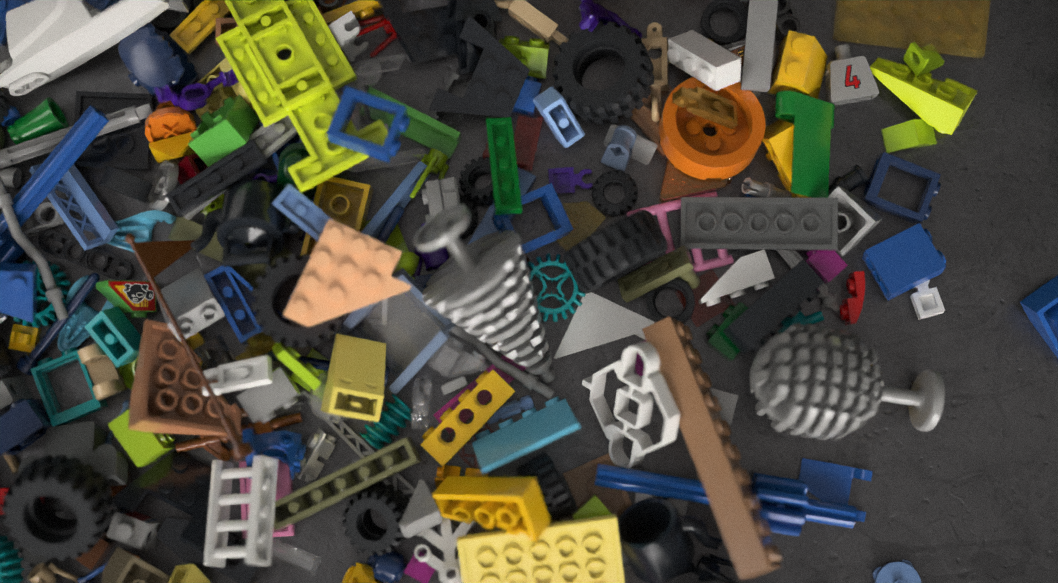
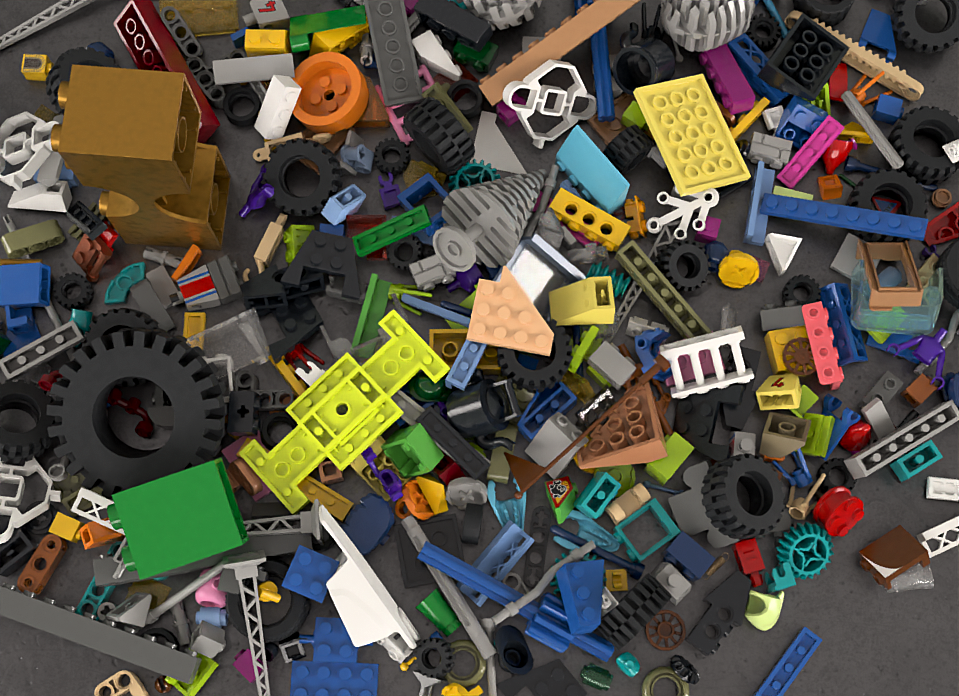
camera: 105 degrees left, 10 degrees down
white hinge [202,355,272,396] -> none
blue window [327,86,410,163] -> none
light grey slope [399,479,442,538] -> none
yellow wedge [432,476,551,542] -> none
pearl gold hinge [672,86,738,129] -> none
none -> blue tile [230,27,248,49]

